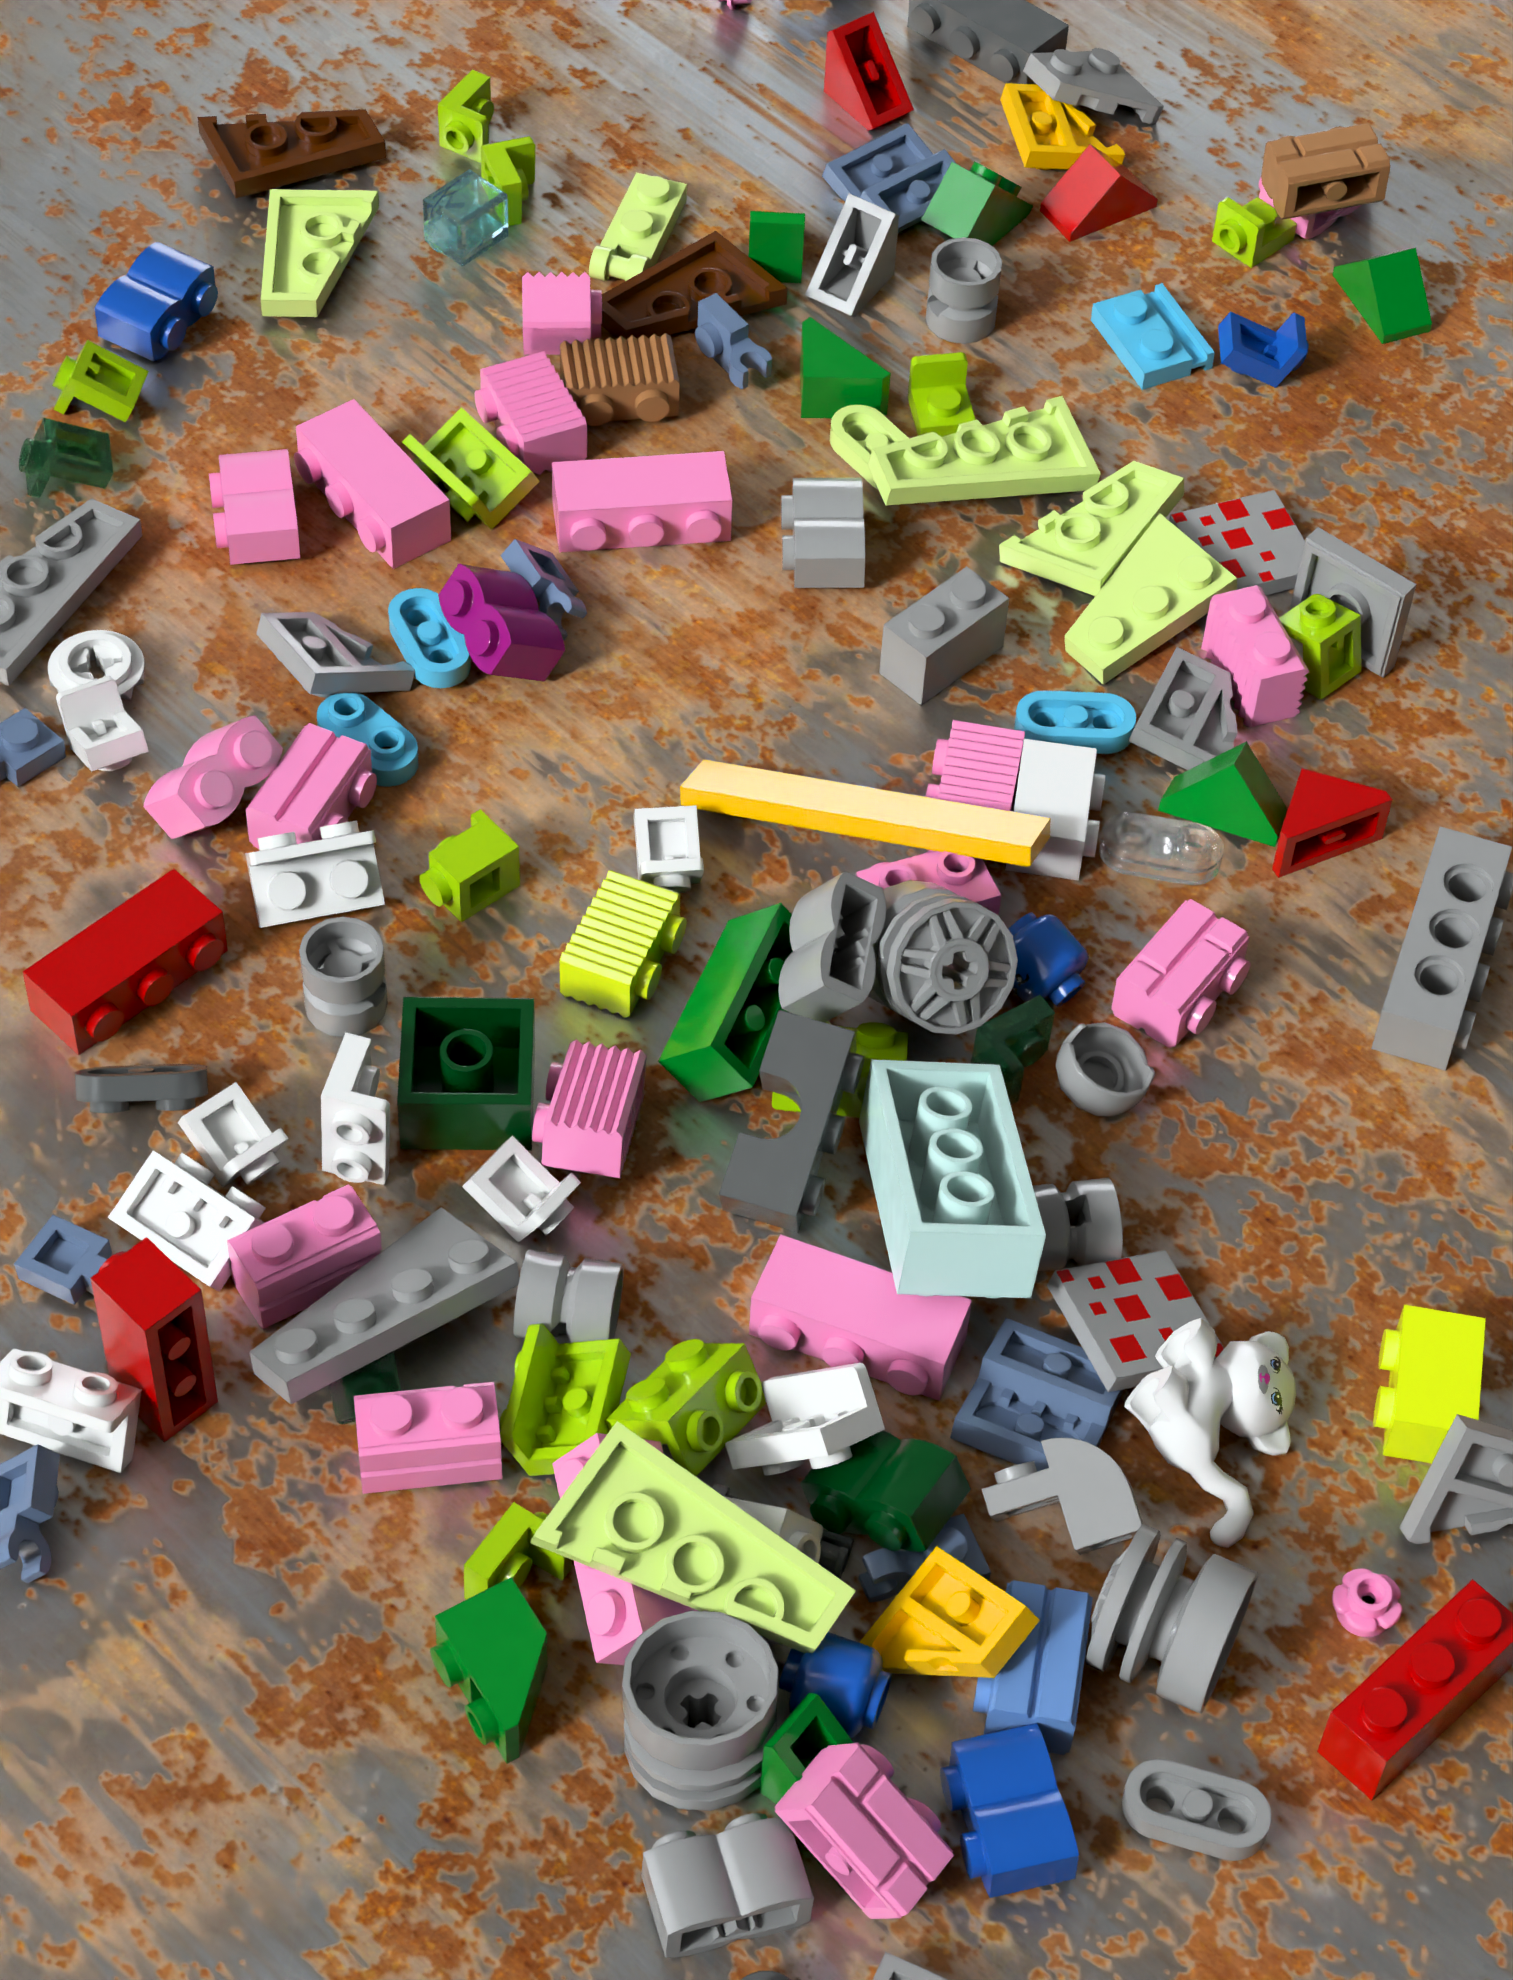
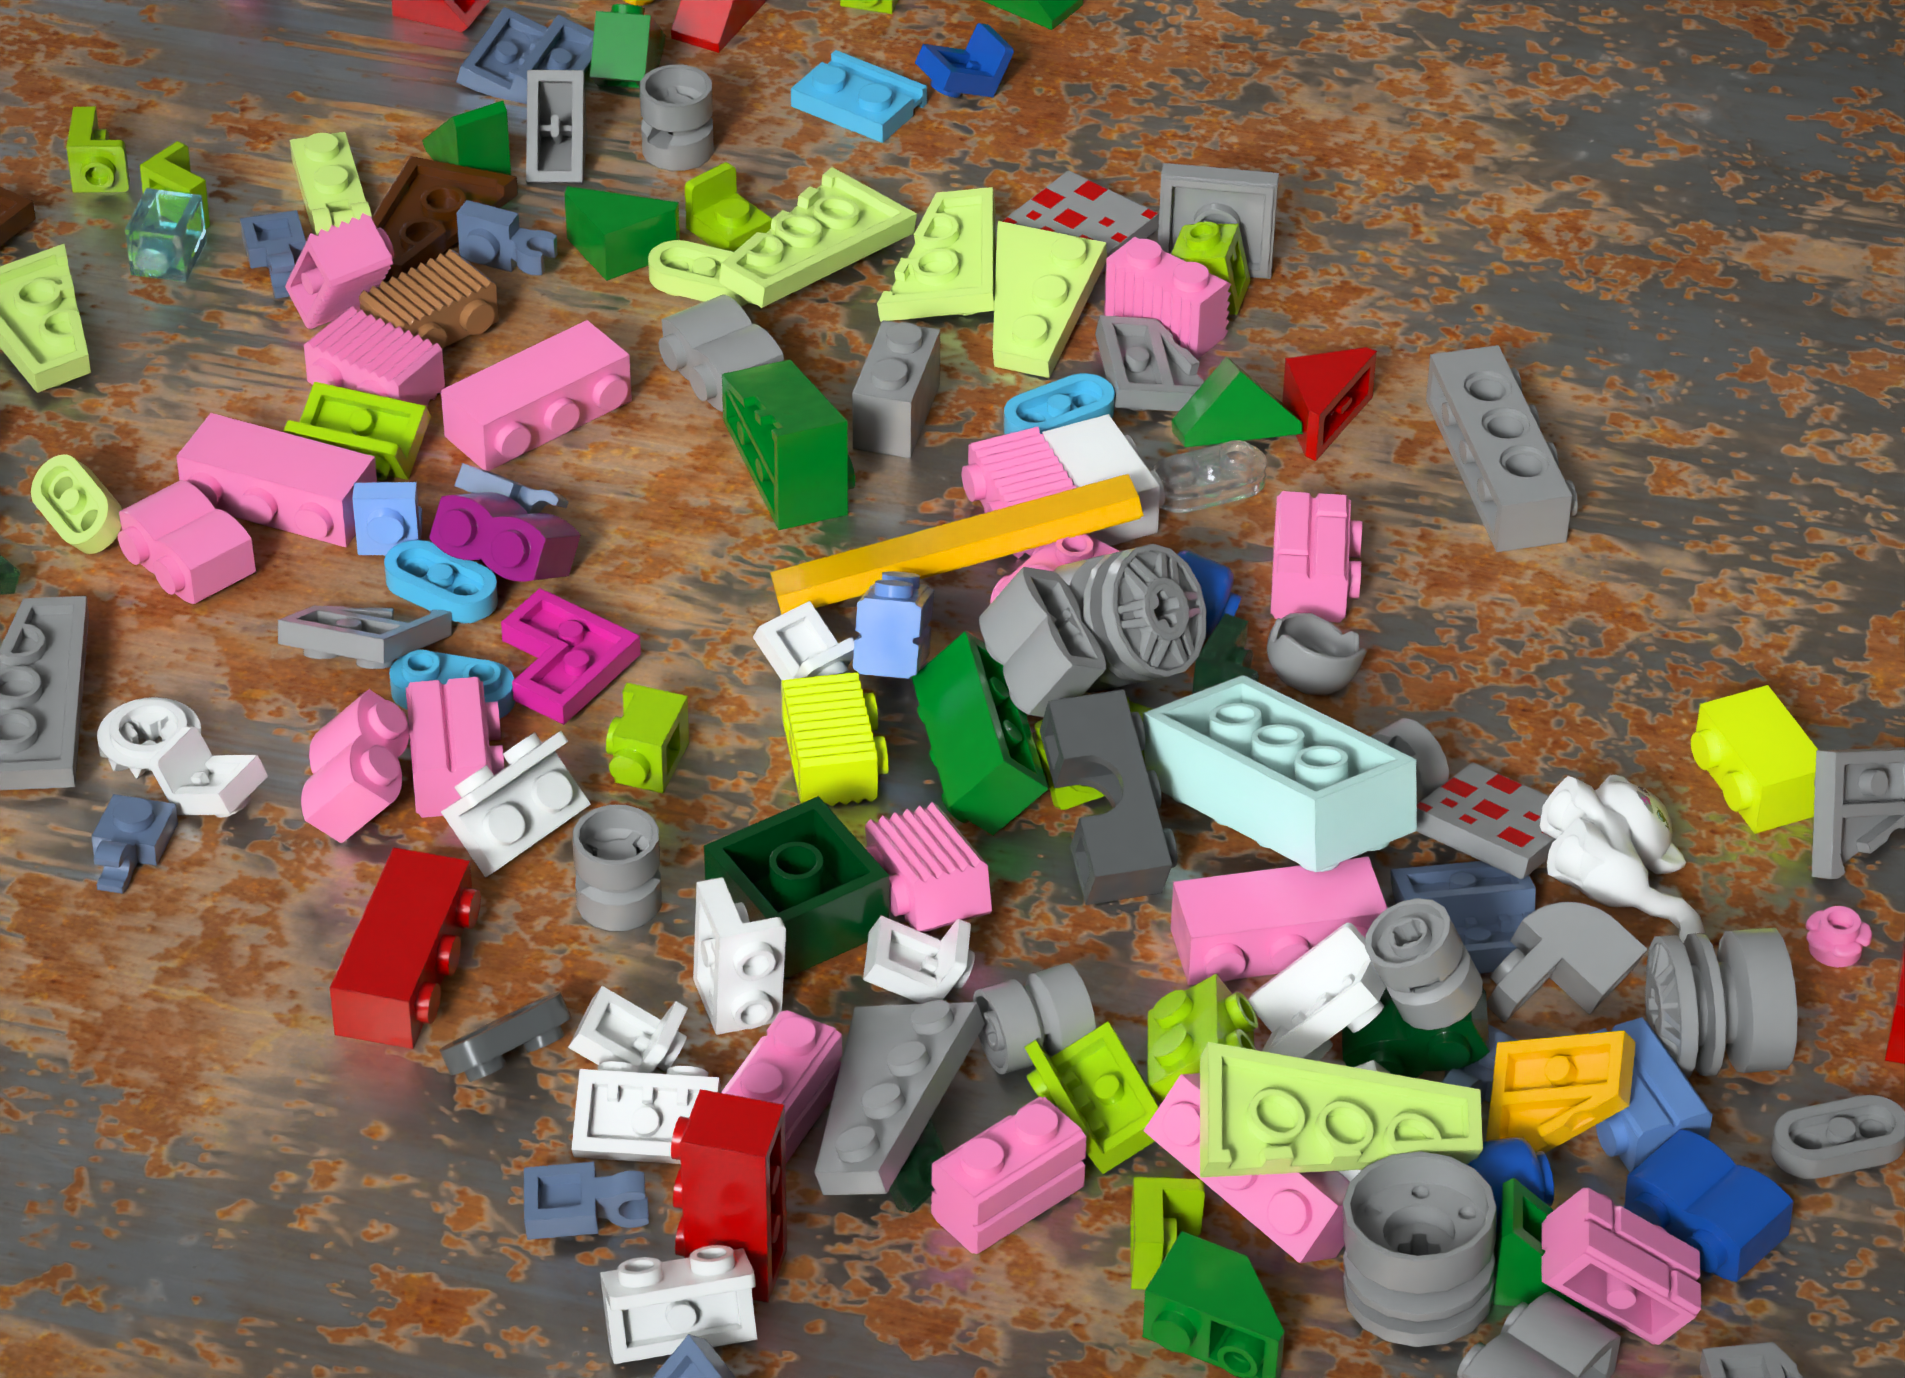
camera: 30 degrees left, 10 degrees down
none -> yellowish green plate [31,455,122,554]
none -> sand blue plate [240,210,306,299]
none -> light blue bracket [353,482,423,556]
none -> dark pink plate [501,588,641,725]
none -> green wedge [722,359,856,530]
none -> brick [853,571,934,679]
none -> light grey wheel [1365,898,1483,1030]

